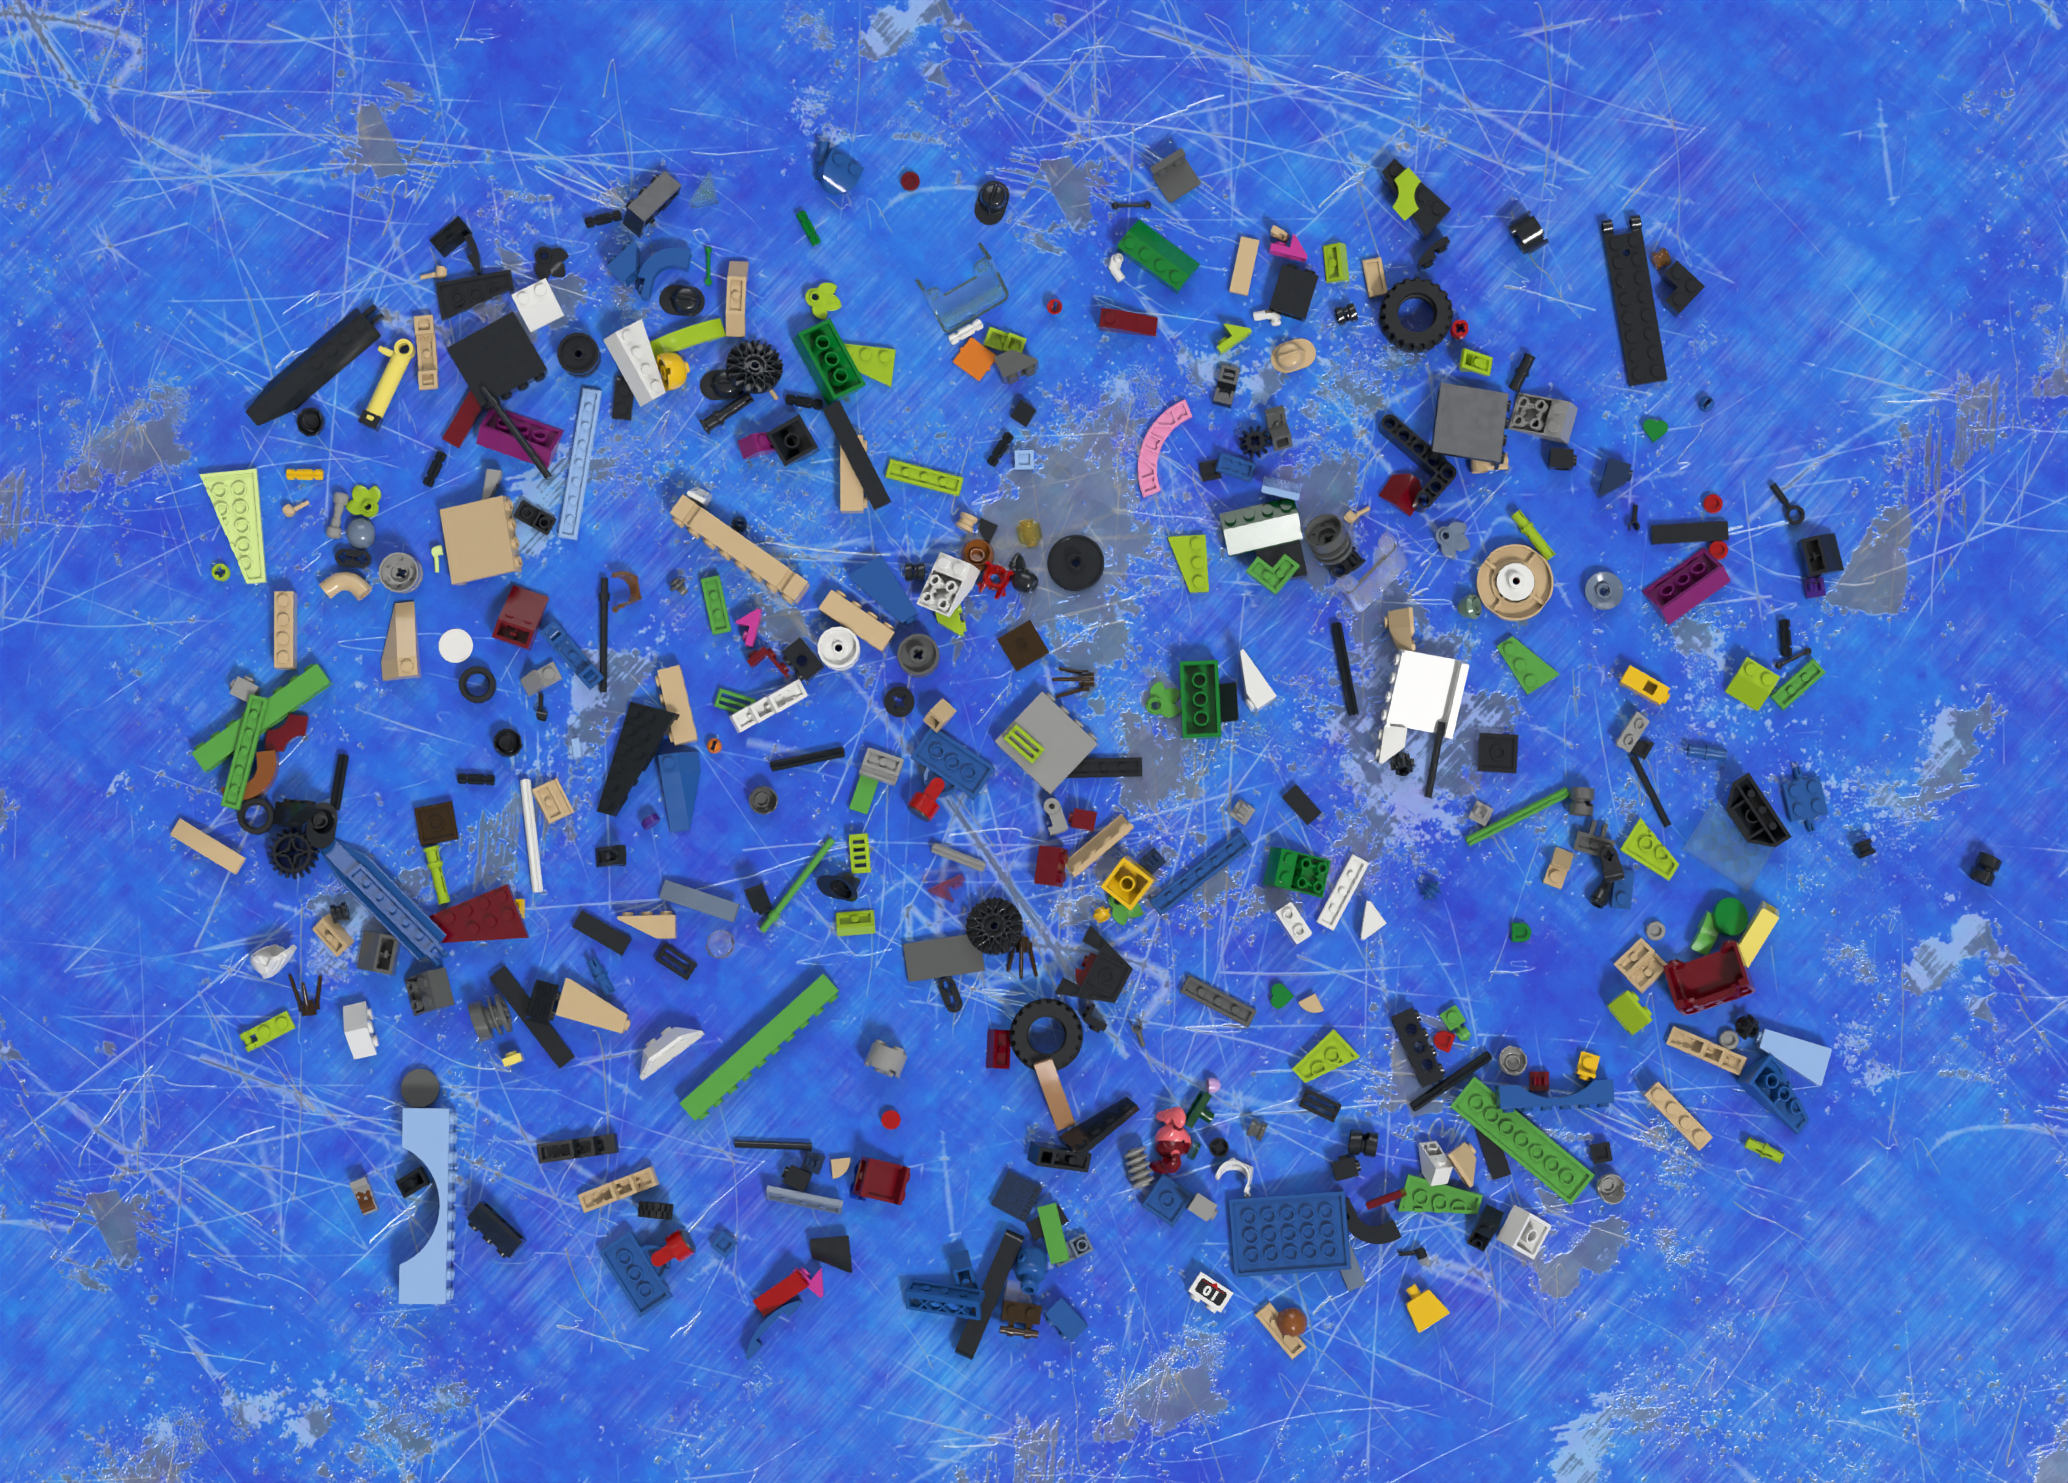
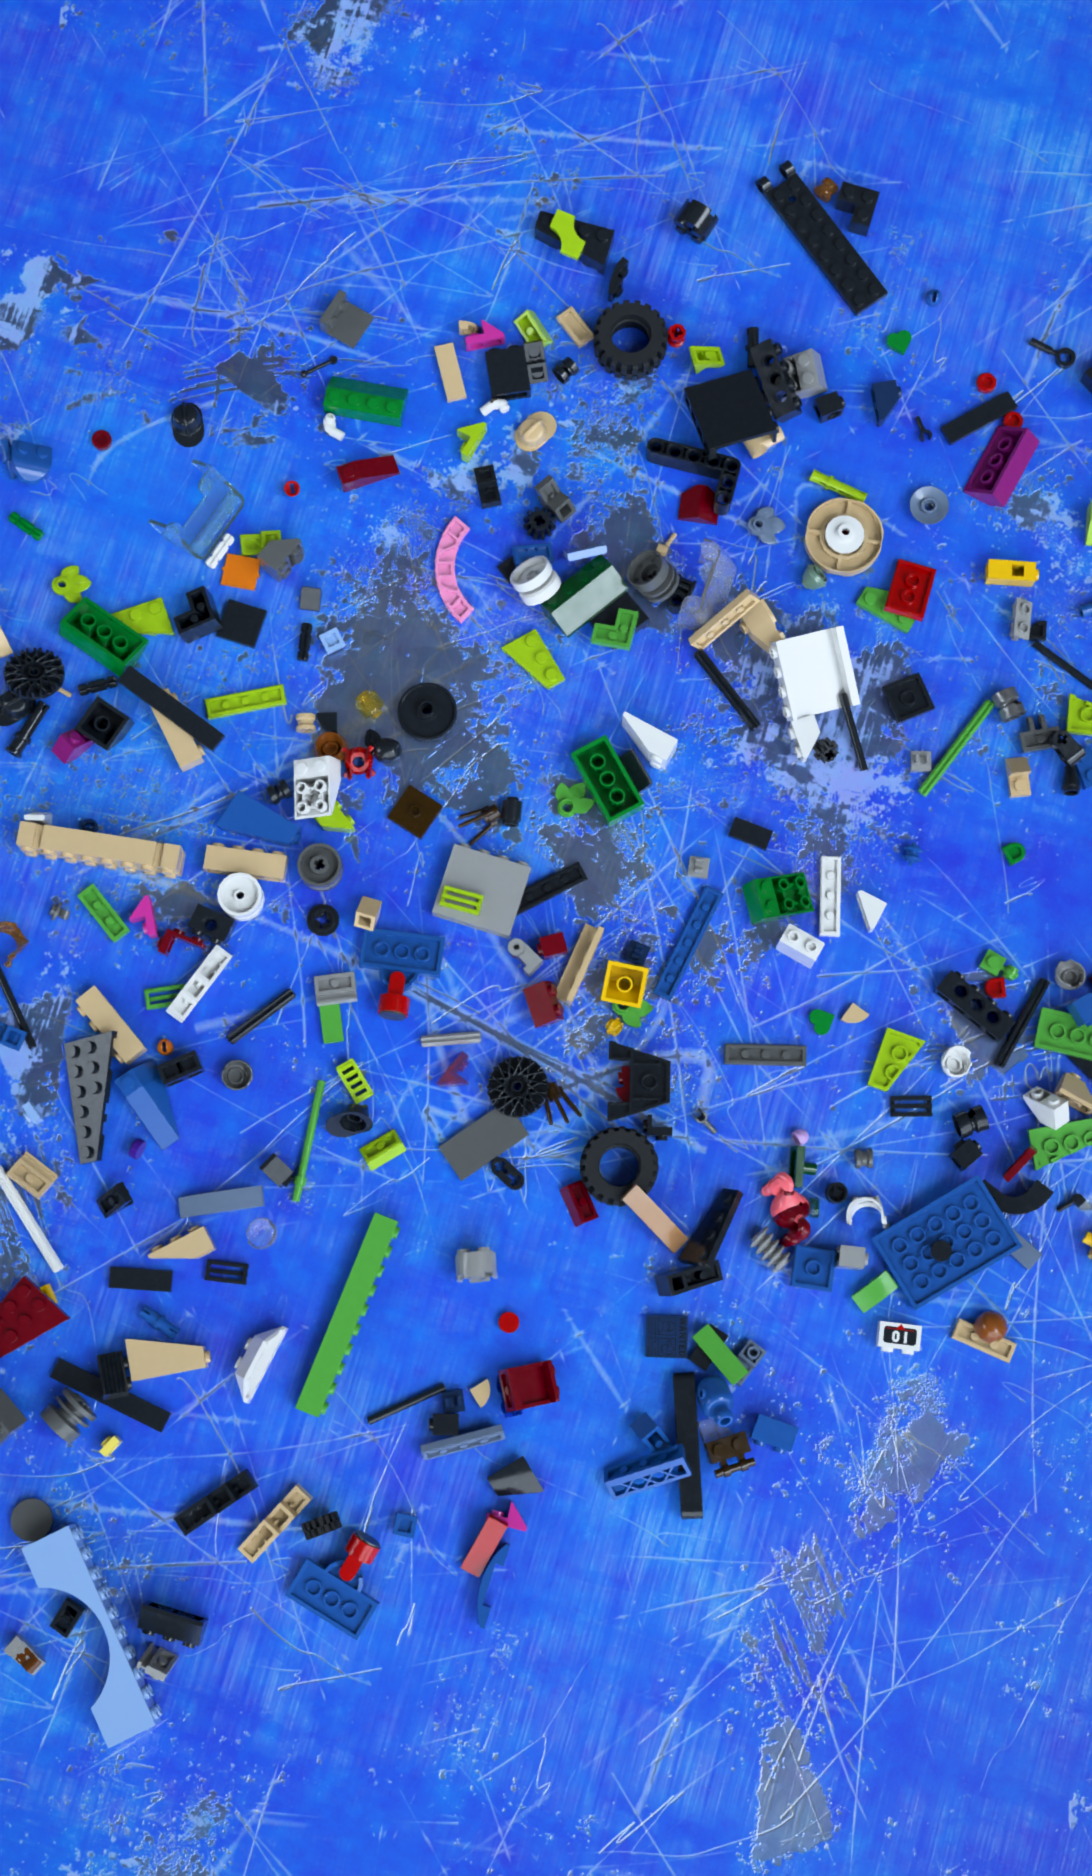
camera: 30 degrees left, 5 degrees down
none -> light grey plate [136,1643,179,1682]
none -> black brick [157,1050,205,1088]
none -> black brick [174,585,223,644]
none -> black tile [216,599,267,649]
none -> black brick [501,797,522,827]
none -> white wheel [510,556,561,606]
none -> black slope [523,340,549,384]
none -> tan plate [688,589,761,650]
none -> black brick [750,338,803,423]
none -> bright green slope [851,1270,898,1313]
none -> red tile [884,559,936,622]
none -> black tile [931,1240,952,1261]
none -> white hair [941,1045,972,1078]

